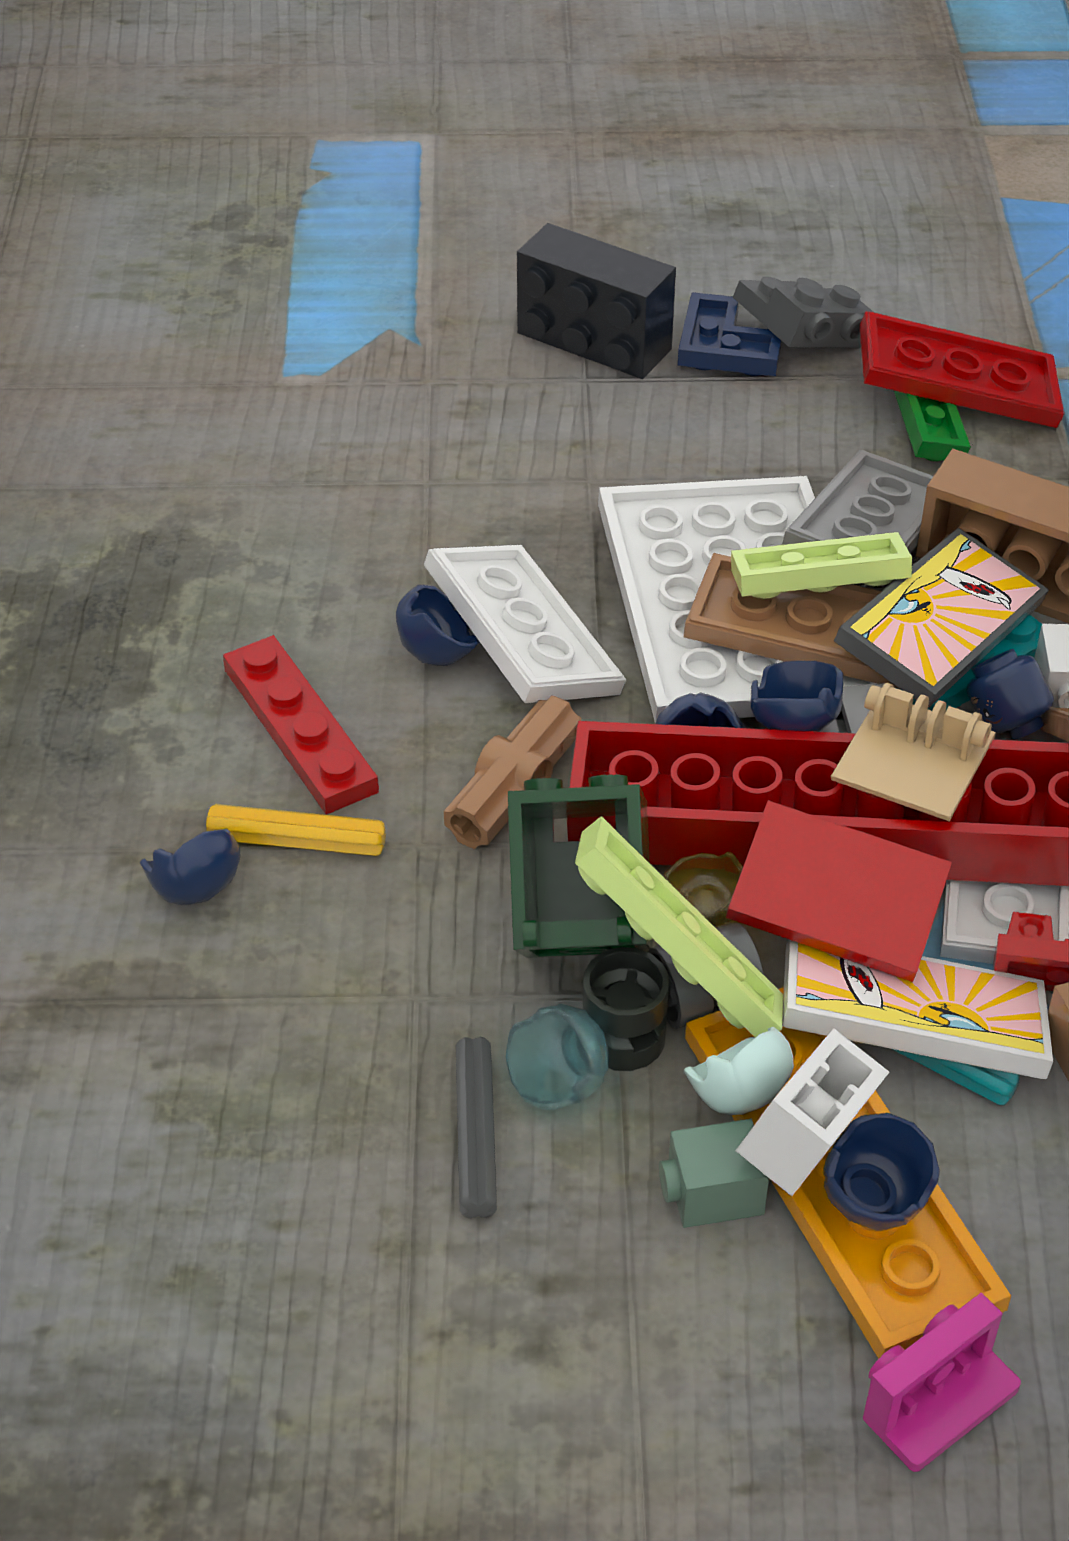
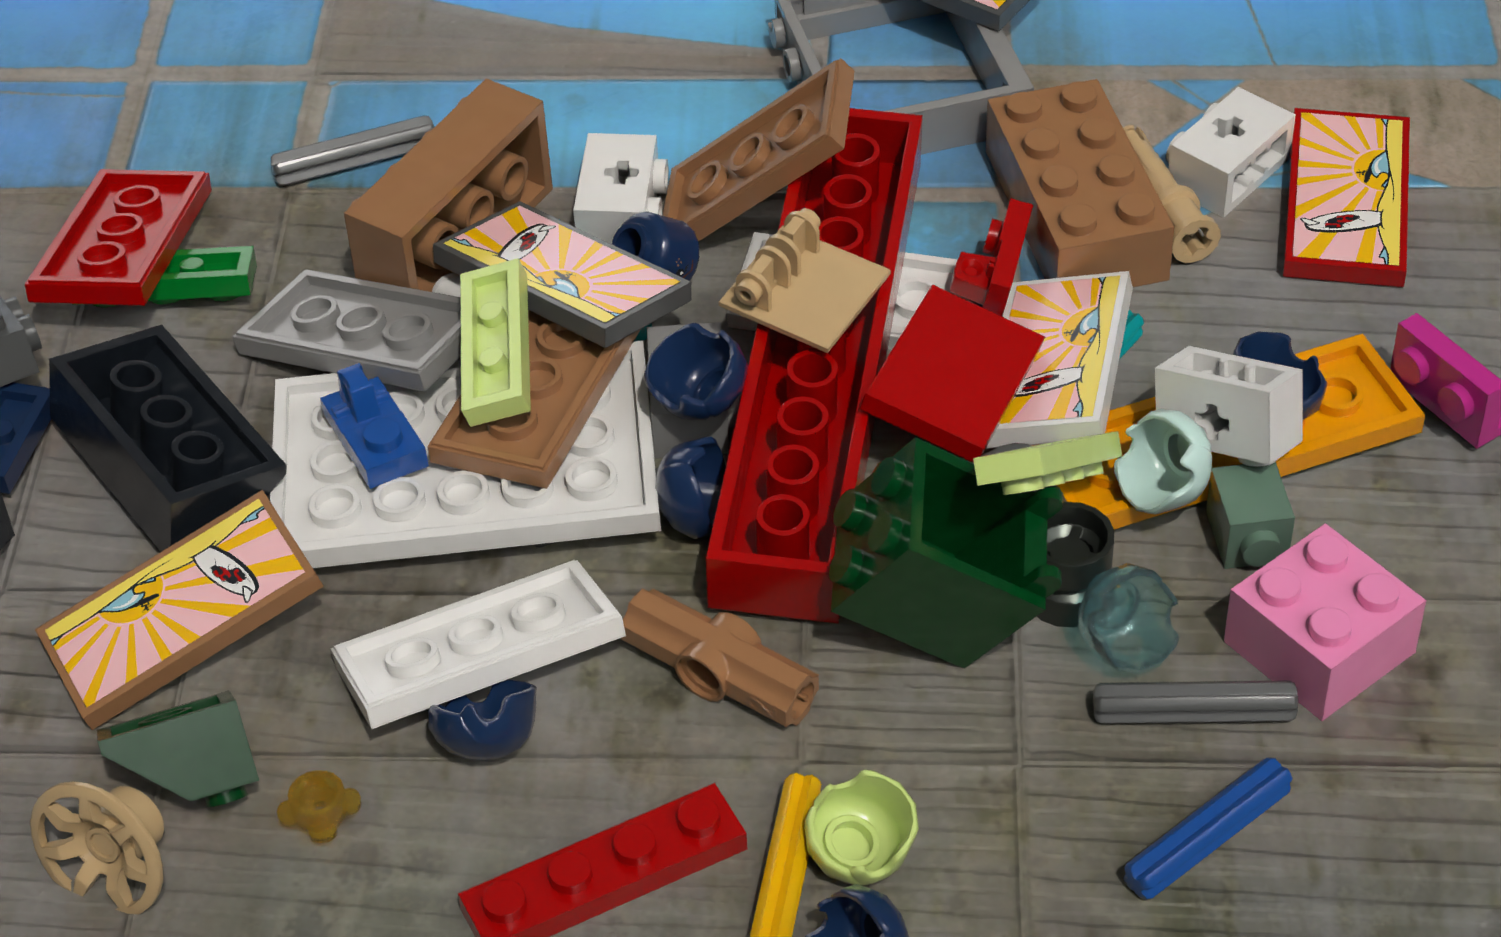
camera: 85 degrees left, 0 degrees up
none -> tan wheel [30,781,164,915]
none -> tile [35,490,324,730]
none -> black slope [49,324,287,552]
none -> dark green slope [97,690,259,807]
none -> clear yellow plate [277,770,362,843]
none -> blue hinge [320,363,429,489]
none -> yellowish green hair [804,770,919,886]
none -> blue axle [1123,757,1293,900]
none -> bright pink brick [1224,523,1426,721]

